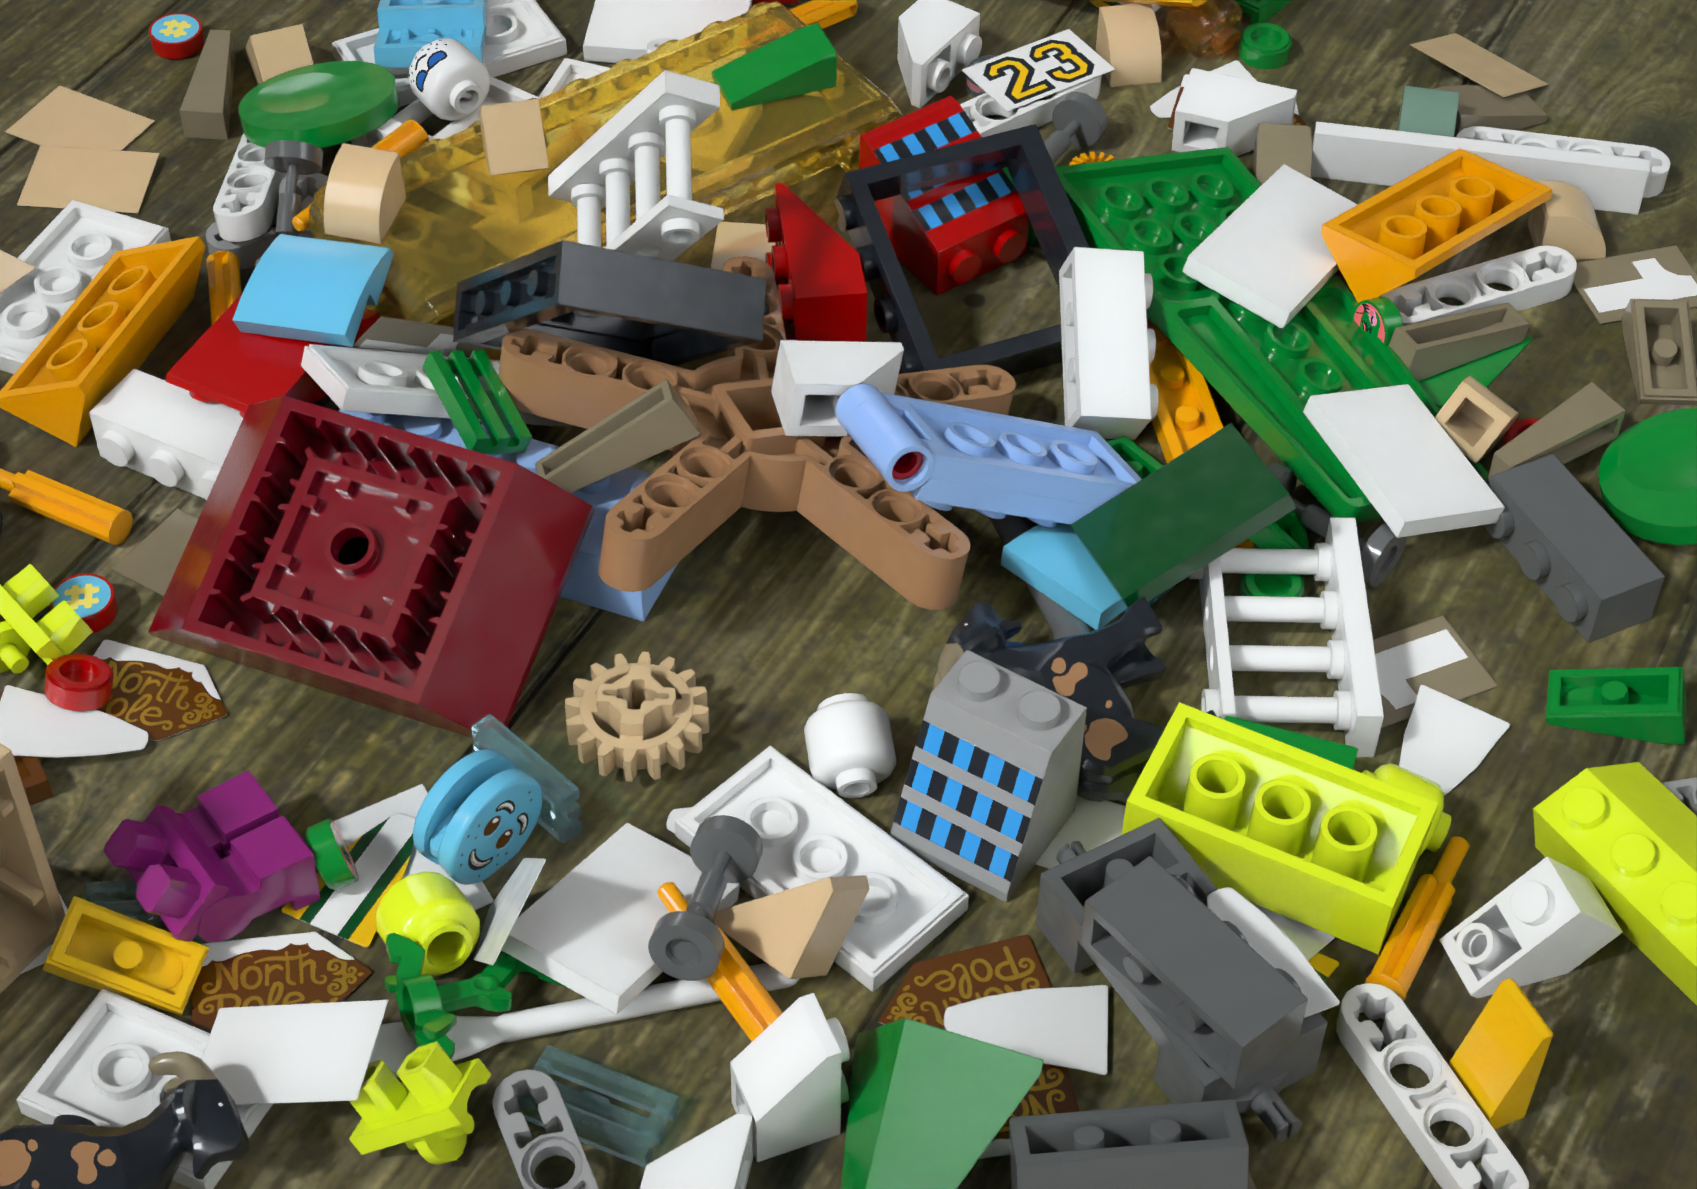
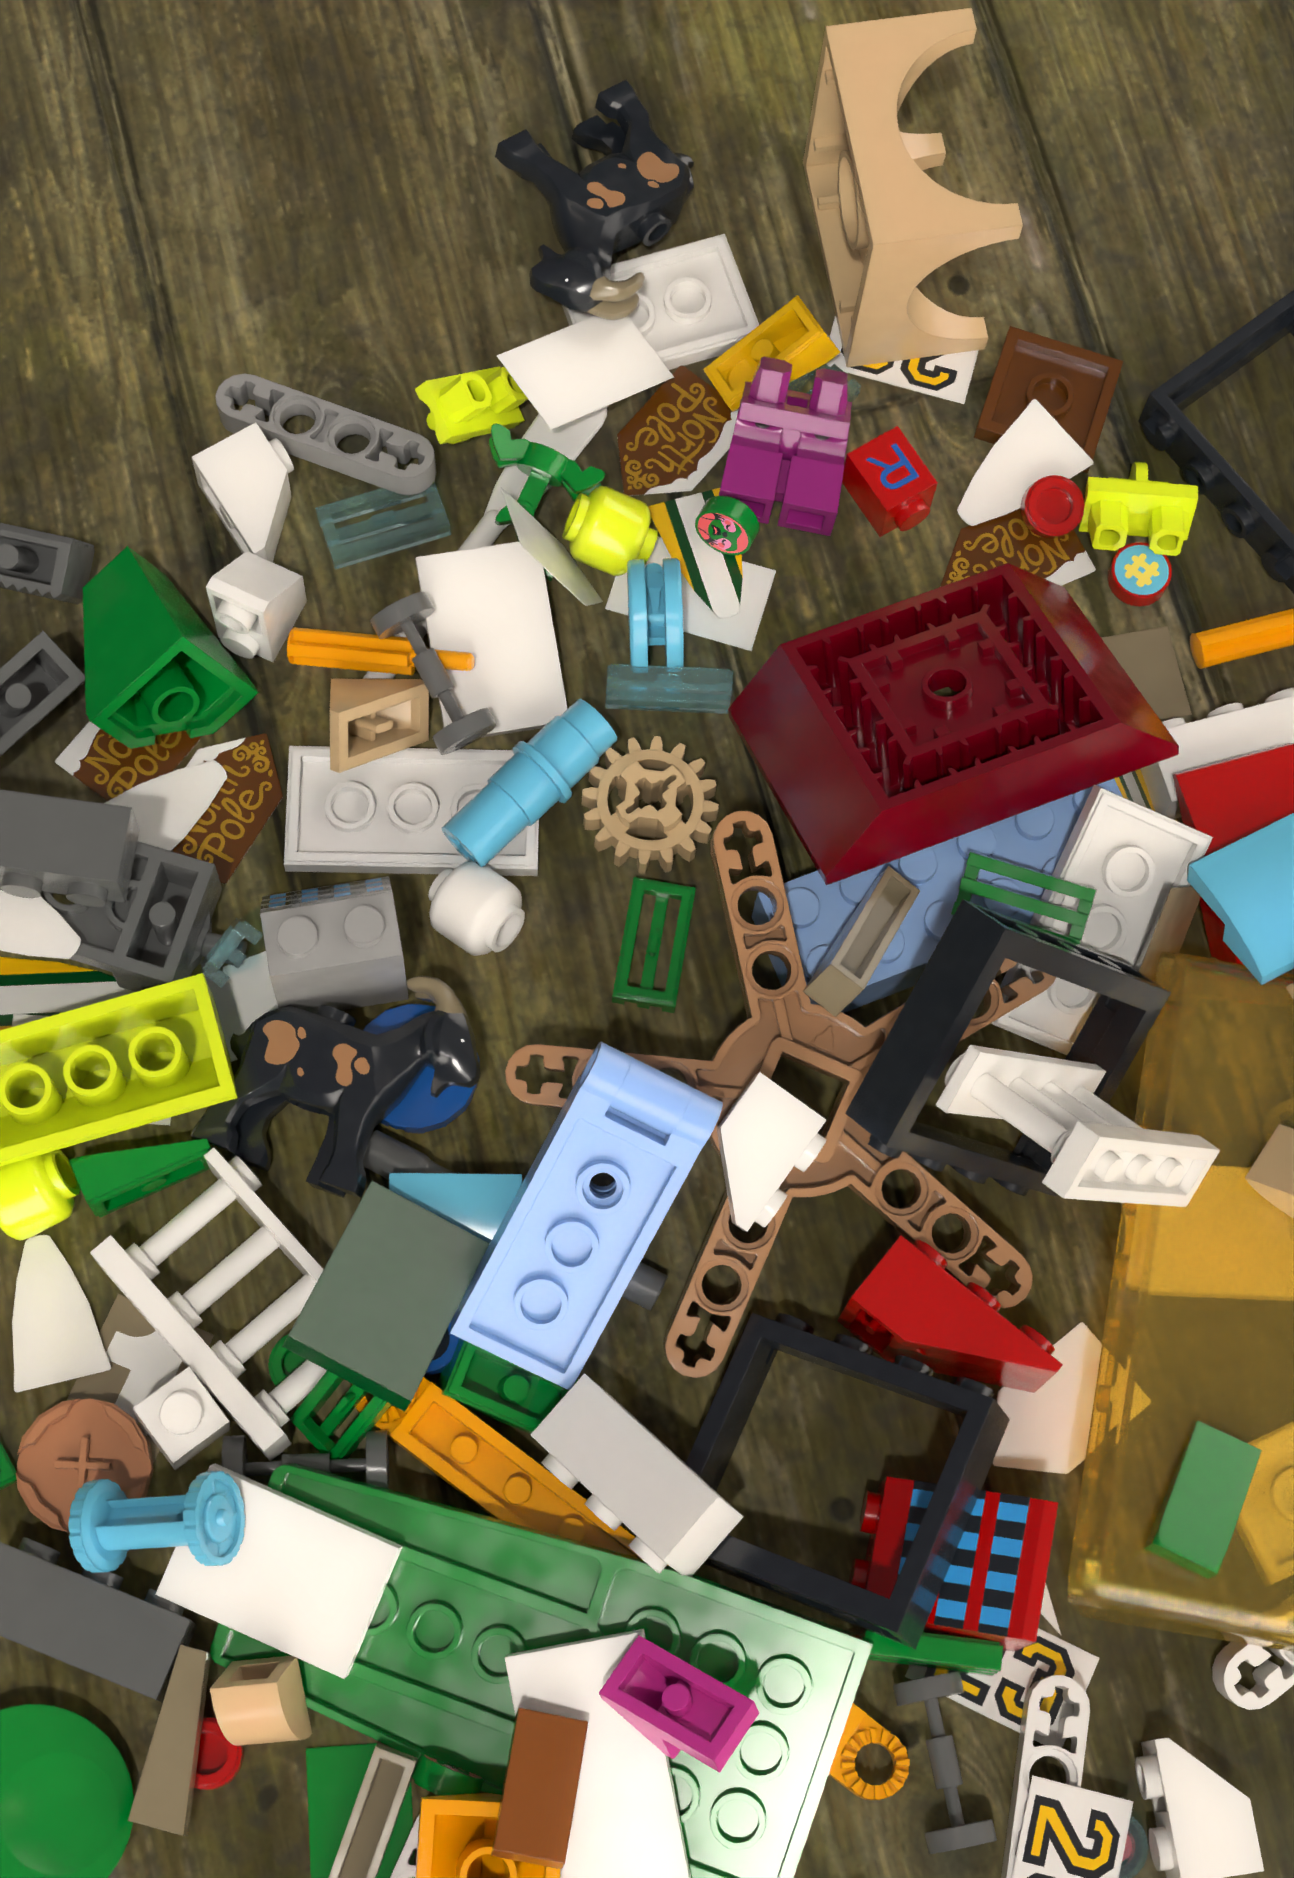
camera: 130 degrees right, 25 degrees up
none -> nougat tile [16,1398,154,1533]
none -> medium azure hose [68,1471,245,1573]
none -> white brick [133,1367,230,1470]
none -> clear light blue tile [201,917,263,988]
none -> medium azure piece [441,699,617,867]
none -> dark orange tile [491,1708,588,1870]
none -> dark pink slope [599,1635,759,1773]
none -> green tile [612,877,696,1013]
none -> red brick [842,426,938,537]

